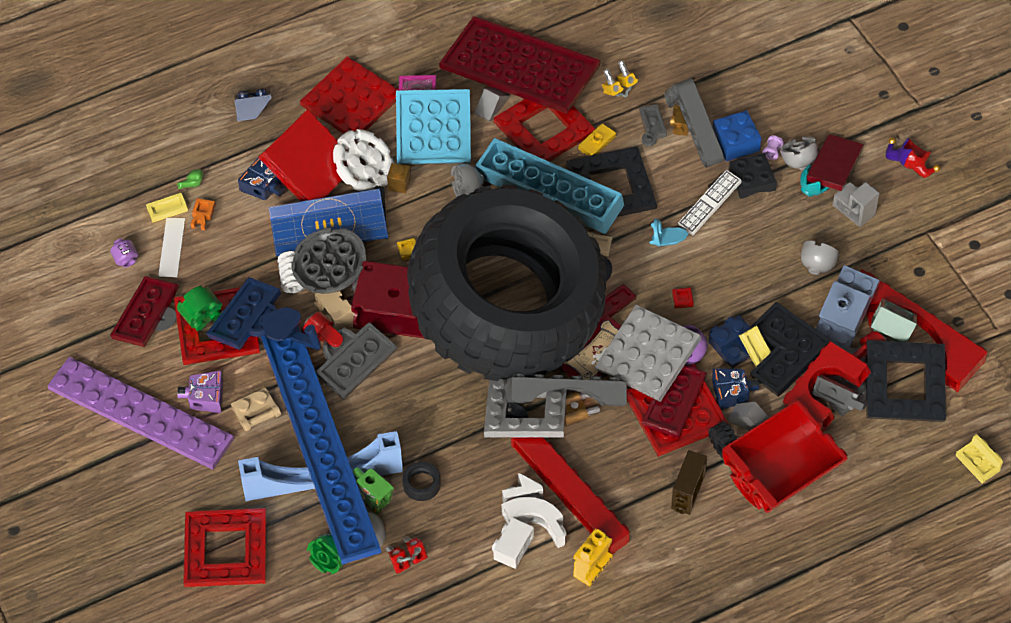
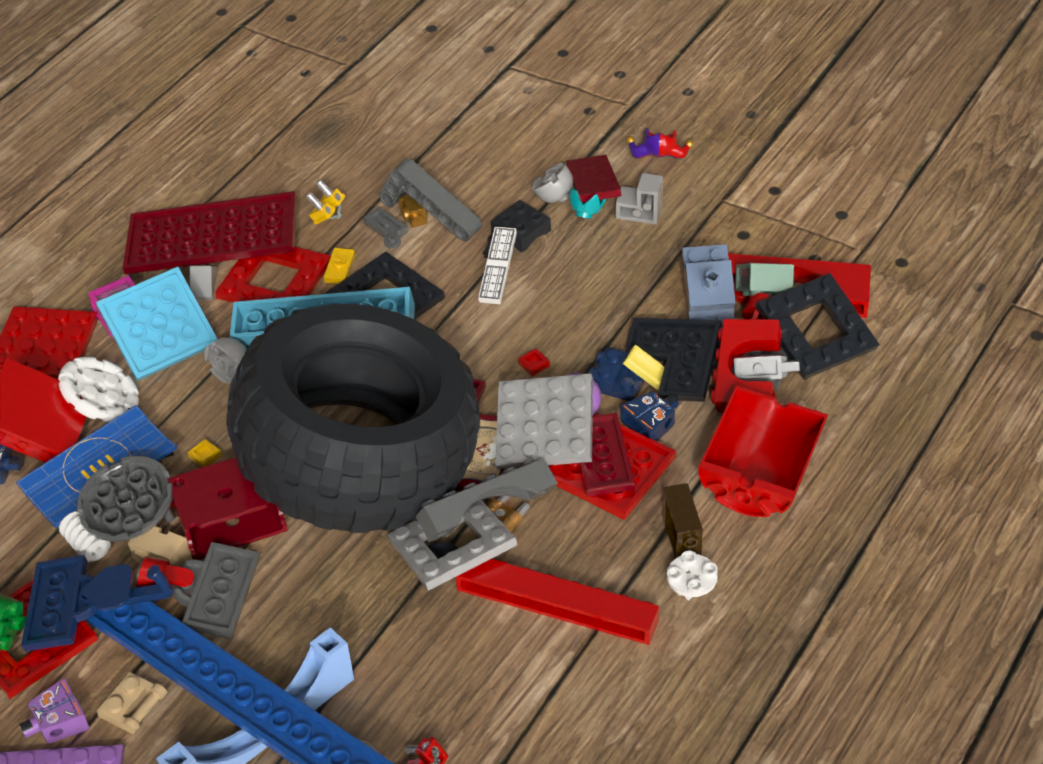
camera: 30 degrees left, 10 degrees down
bright green torso [352,467,394,514] -> none
pearl gold brick [387,163,411,194] -> none
black tyre [402,461,441,501] -> none
white brick [492,518,534,569] -> none
white arch [501,497,567,548] -> none
white slope [502,473,543,503] -> none
yellow hips [573,529,613,586] -> none
medium azure piece [649,218,688,247] -> none
black tyre [708,421,738,459] -> none
blue brick [712,110,761,161] -> none
light grey slope [728,402,770,431] -> none
lavender bush [762,135,784,160] -> none
light grey cylinder [801,241,840,275] -> none
light yellow bracket [956,434,1003,483] -> none
none -> white plate [667,551,718,601]

